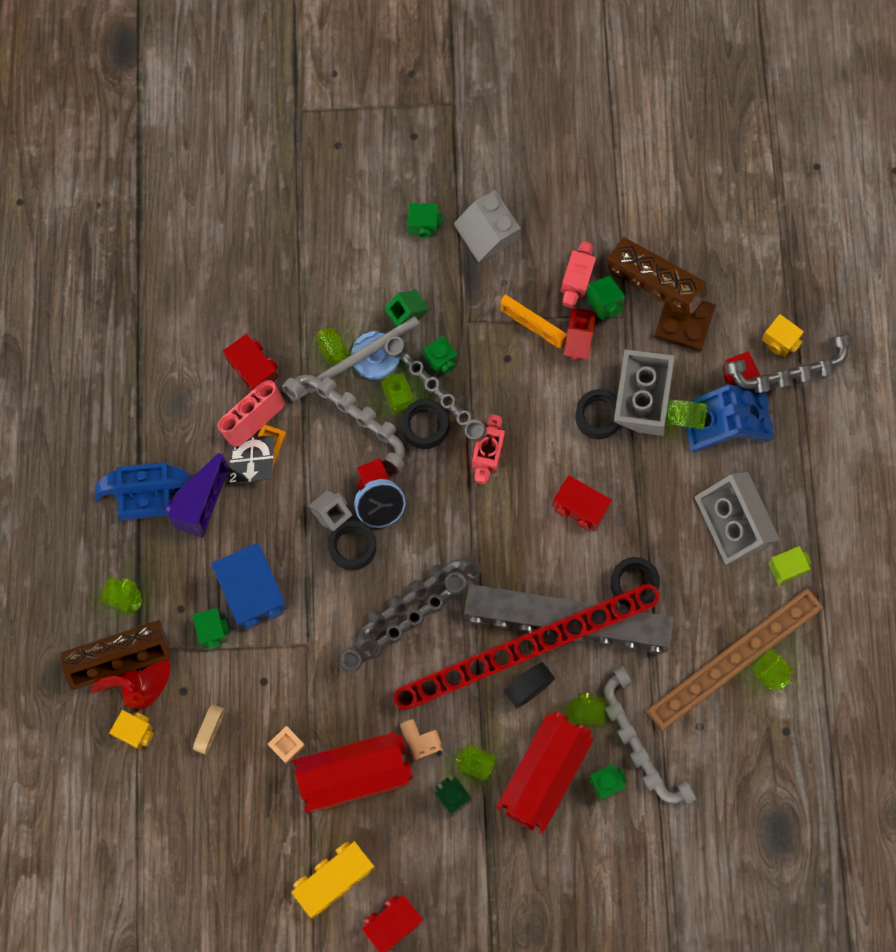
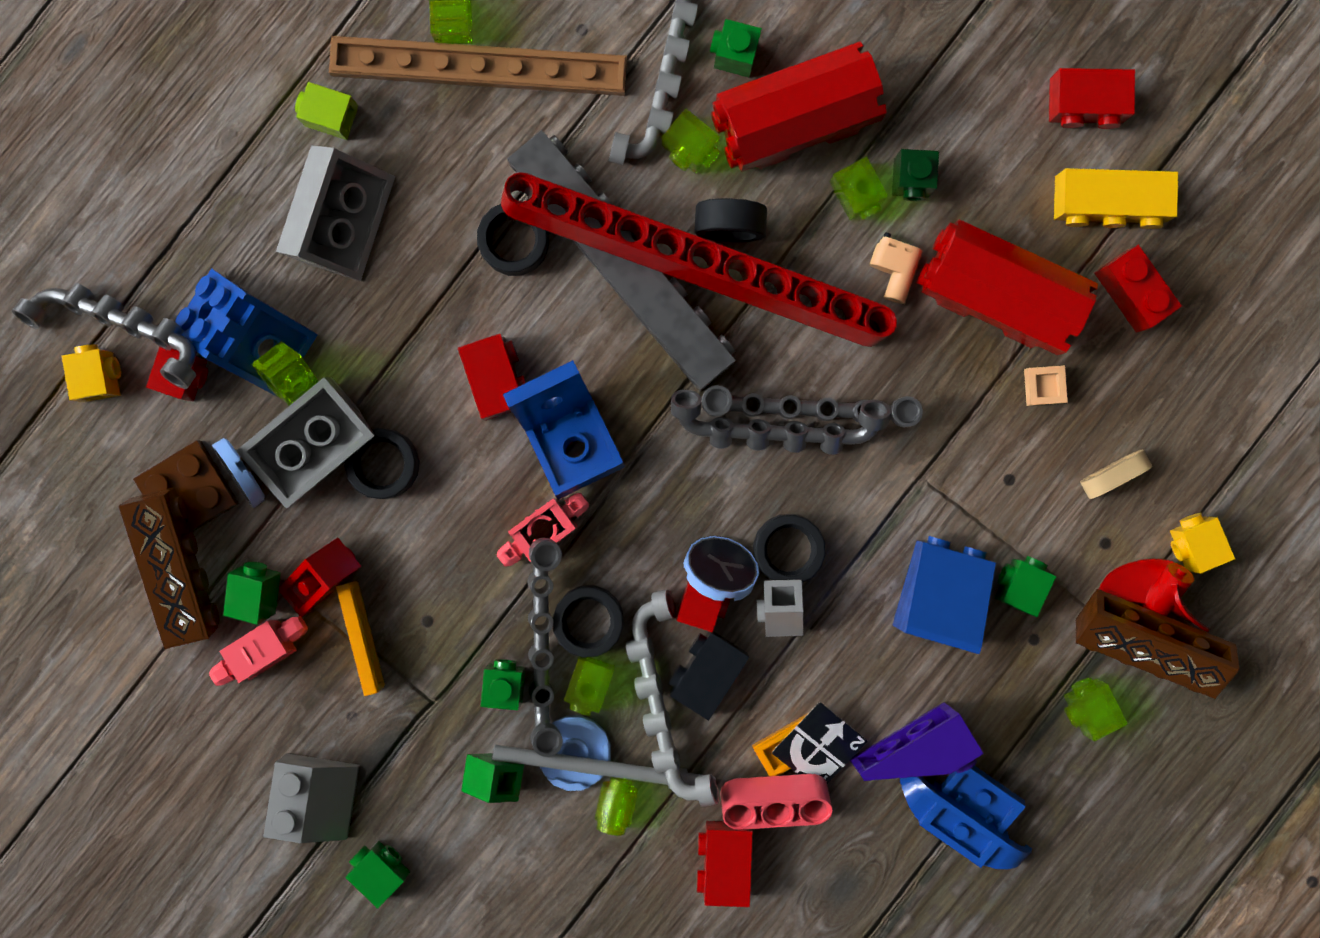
camera: 145 degrees left, 15 degrees up
none -> light blue tile [212,438,265,508]
none -> blue bracket [503,360,625,500]
none -> black brick [668,631,749,721]
none -> red brick [1094,244,1182,333]

